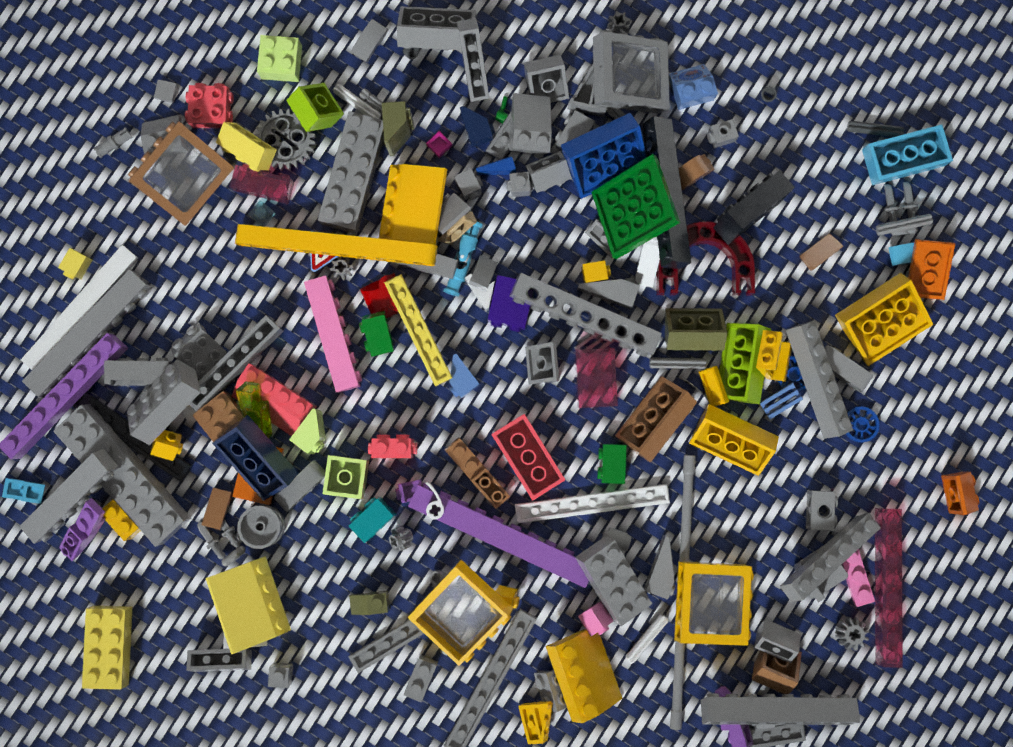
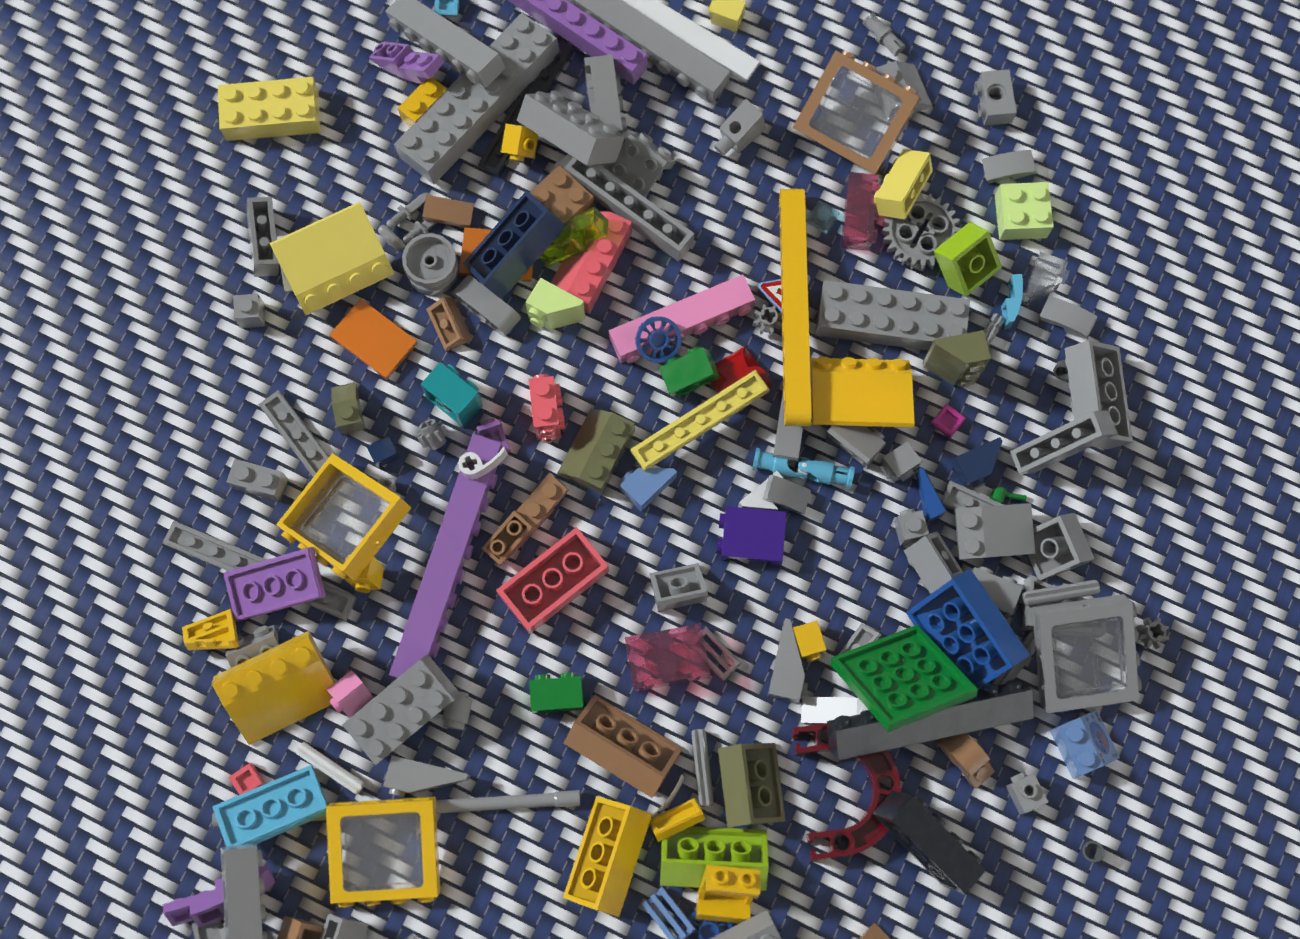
camera: 85 degrees right, 10 degrees down
light grey tile [154,79,178,103] -> none
coral brick [185,83,234,128] -> none
yellowish green brick [323,455,369,499] -> none
white axle [333,84,382,119] -> none
tan slope [438,211,477,245] -> none
light grey brick [510,273,662,357] -> none
white tile [515,484,670,524] -> none
none -> medium azure tile [212,765,328,847]
none -> medium lavender tile [223,547,326,622]
none -> coral tile [228,762,265,795]
none -> orange tile [329,298,418,380]
none -> dark blue slope [366,435,400,468]
none -> medium nougat slope [426,297,472,351]
none -> olive slope [557,409,635,495]
none -> blue wheel [635,316,682,363]
none -> light grey torso [714,99,766,156]
none -> light grey brick [975,69,1017,126]
none -> light grey slope [982,150,1037,184]
none -> medium azure slope [1001,274,1023,330]
none -> clear slope [1021,252,1069,305]
none -> light grey axle [1023,580,1100,606]

